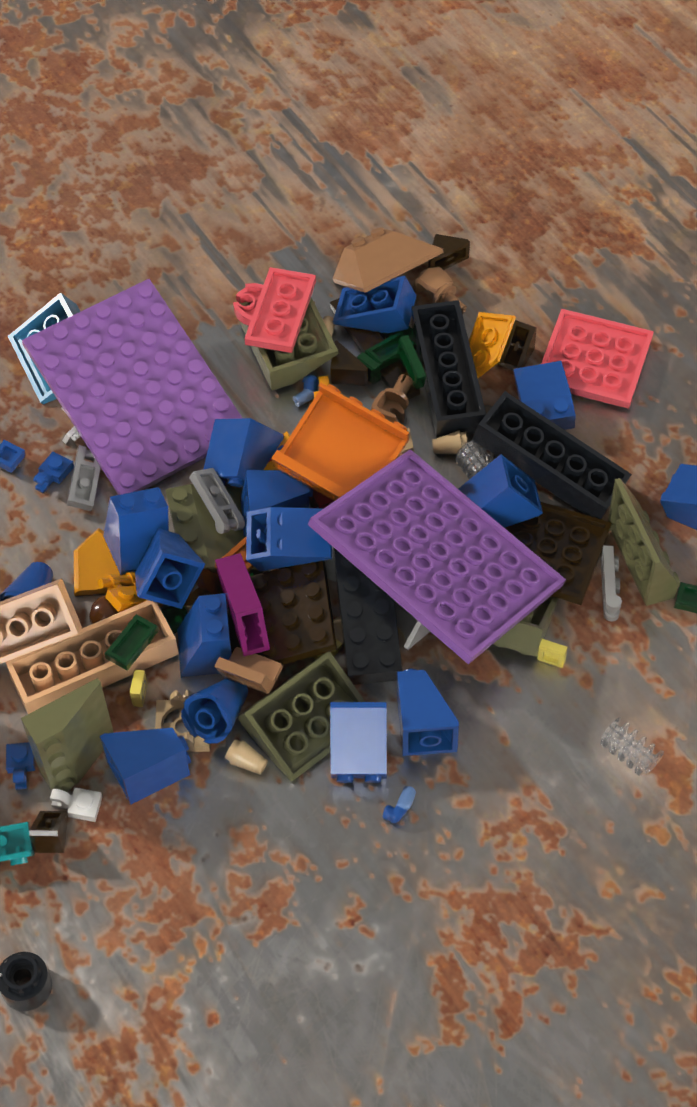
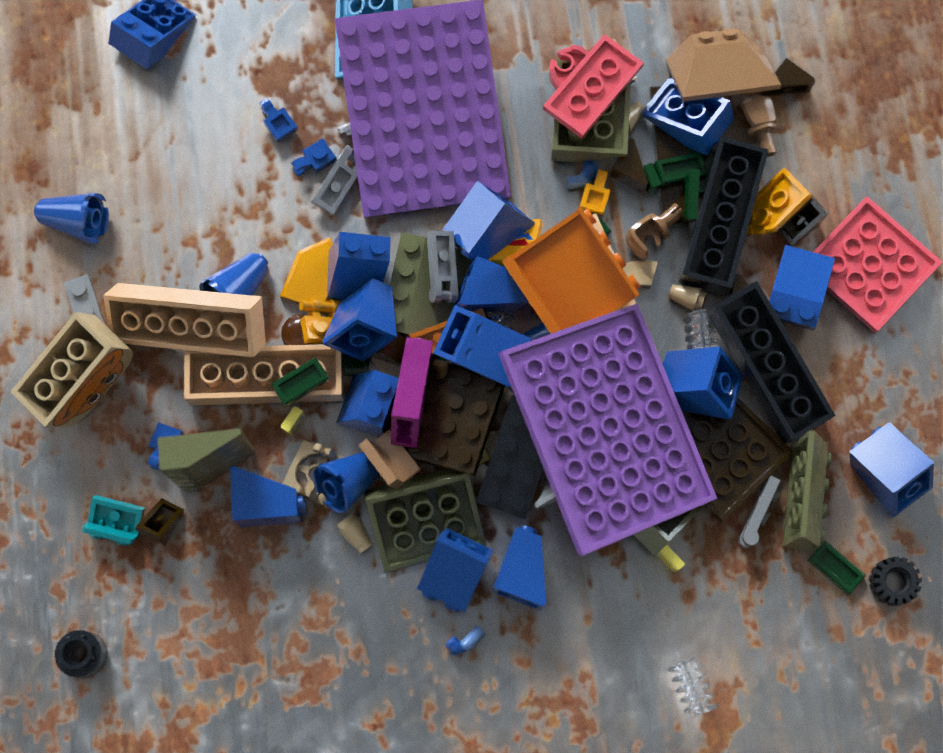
camera: 20 degrees right, 20 degrees up
white plate [50,788,102,822] -> none

